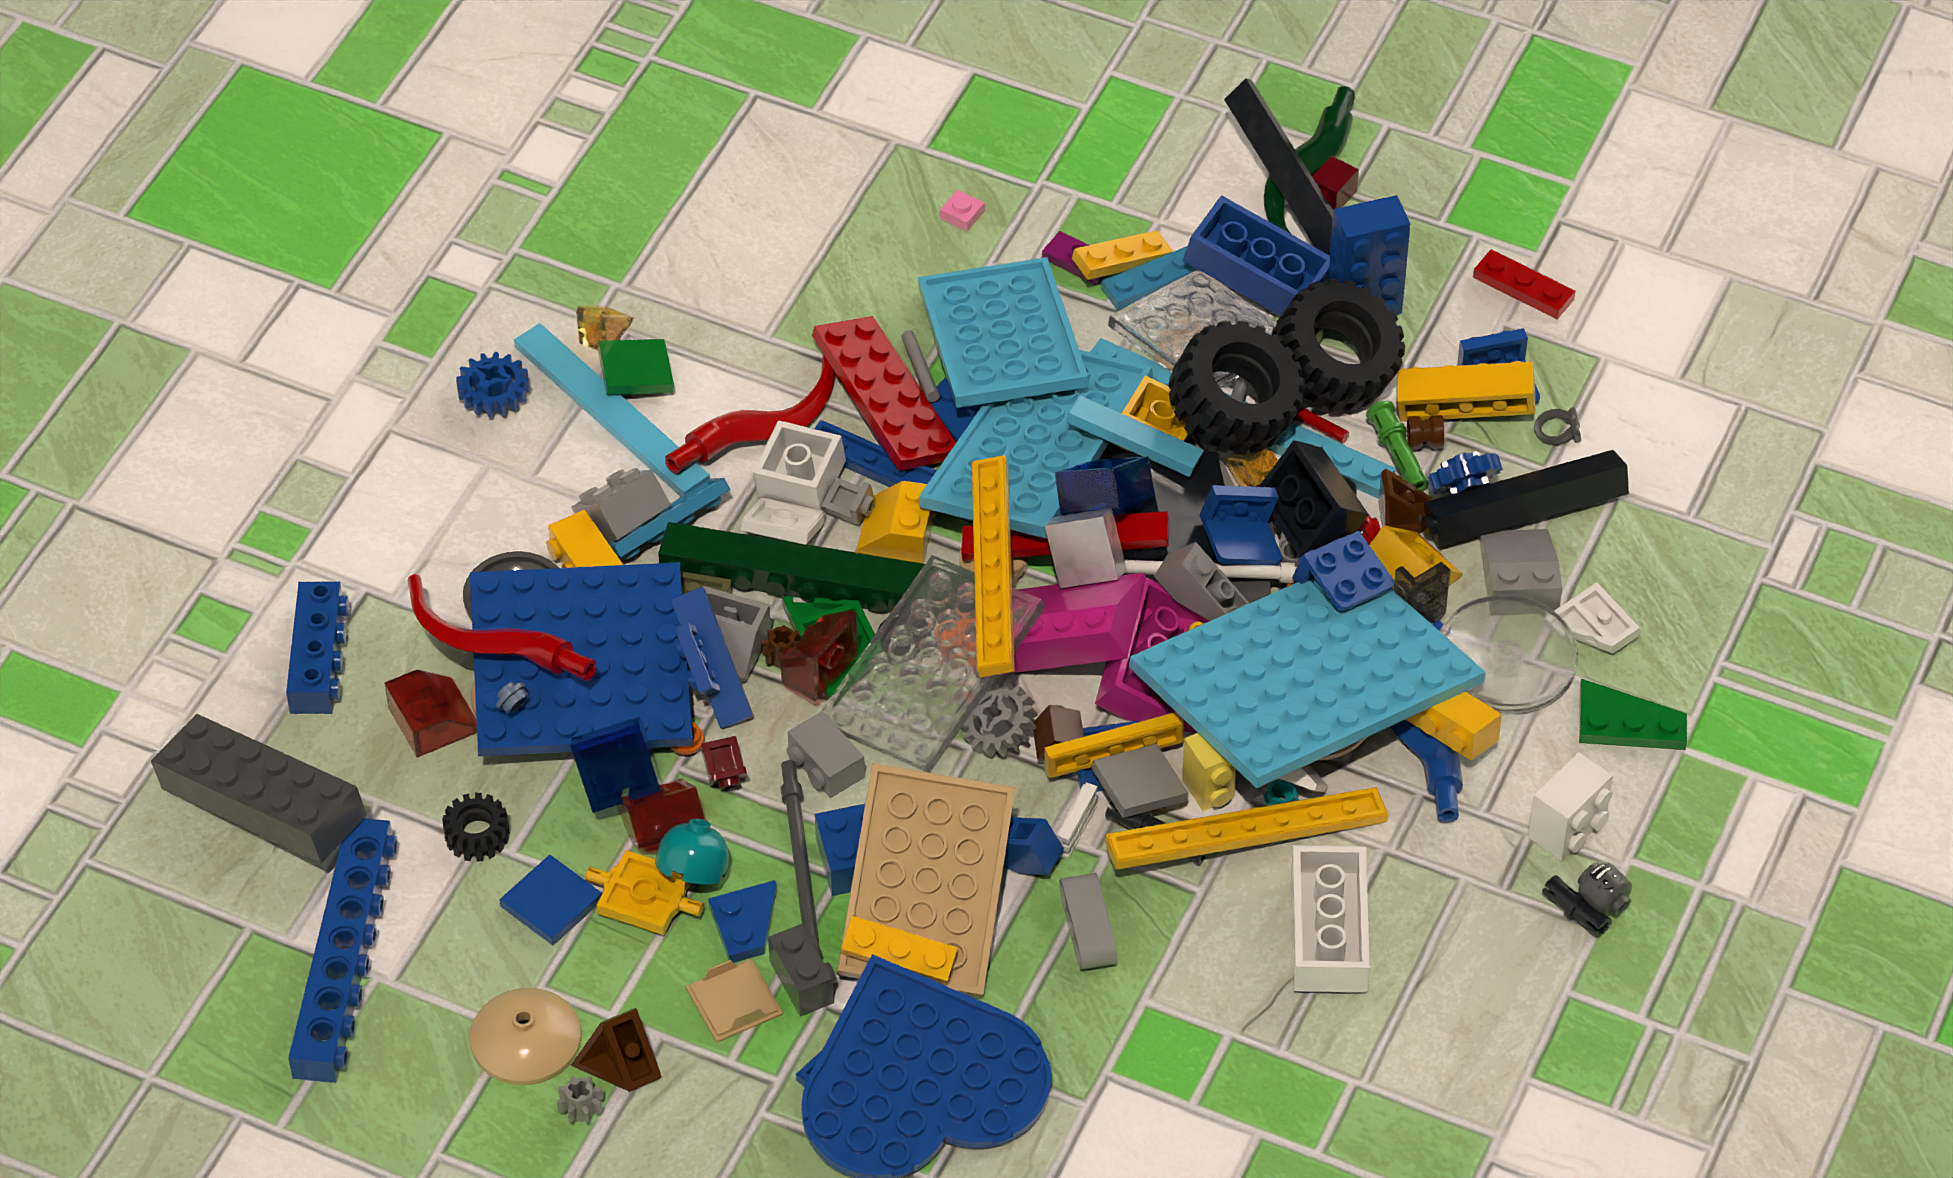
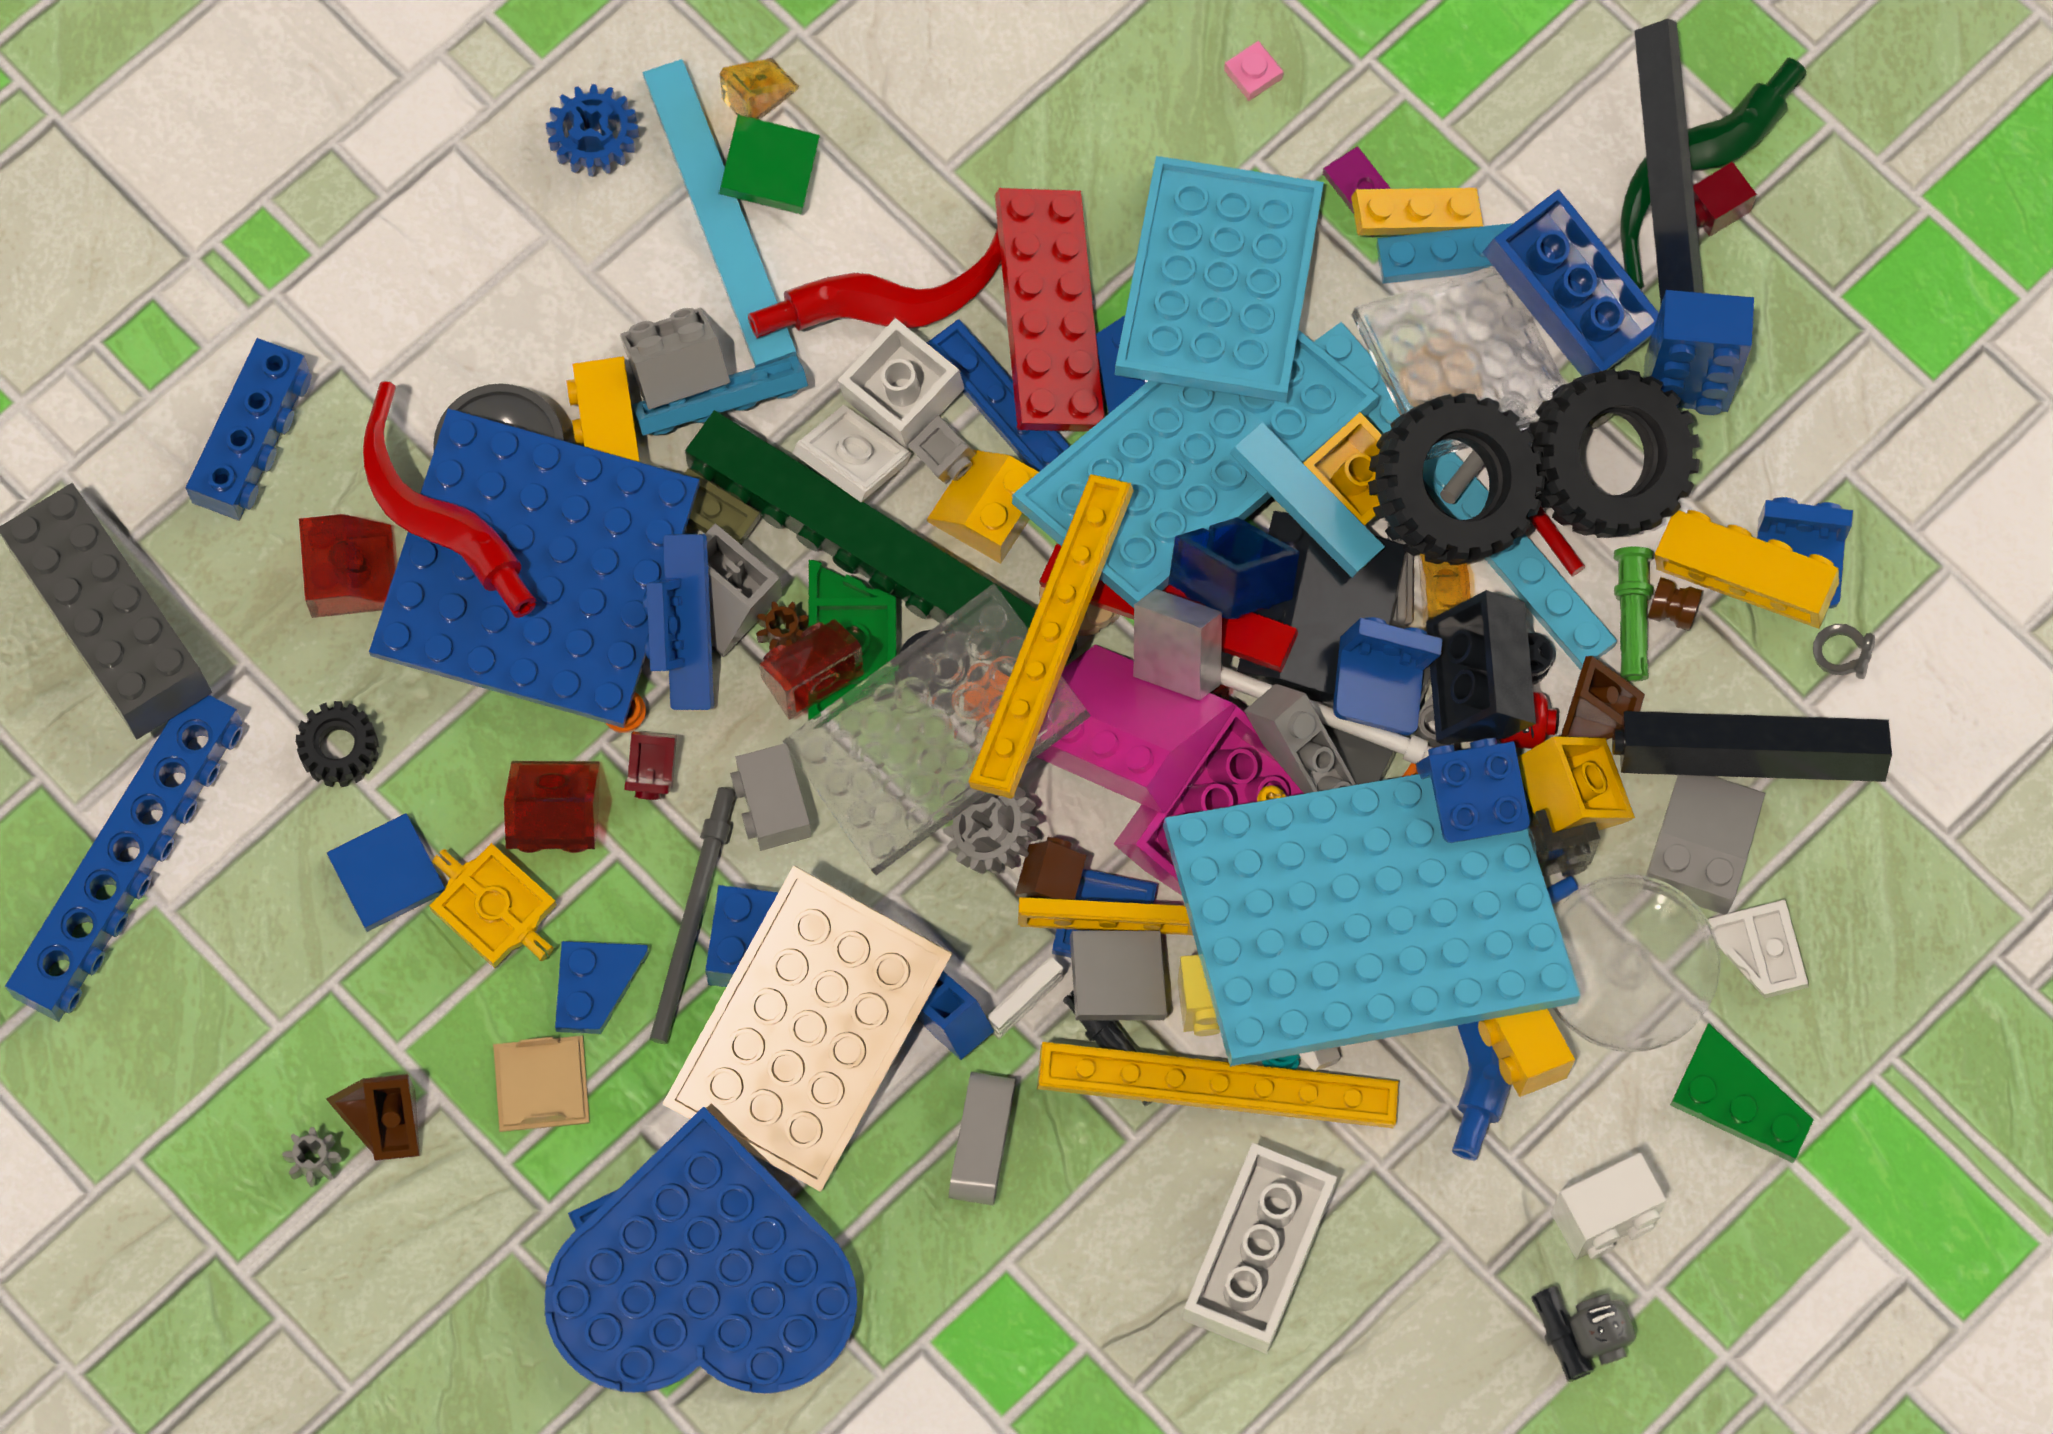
camera: 20 degrees right, 20 degrees up
tan dish [470,988,581,1085] -> none
sand blue plate [496,682,530,714] -> none
clear blue piece [570,716,662,813] -> none
teal cylinder [655,819,729,884] -> none
dark grey brick [768,924,837,1017] -> none
yellow plate [840,916,958,985] -> none
light grey bar [901,330,940,402] -> none
blue gear [1427,451,1503,495] -> none
red plate [1473,249,1576,320] -> none

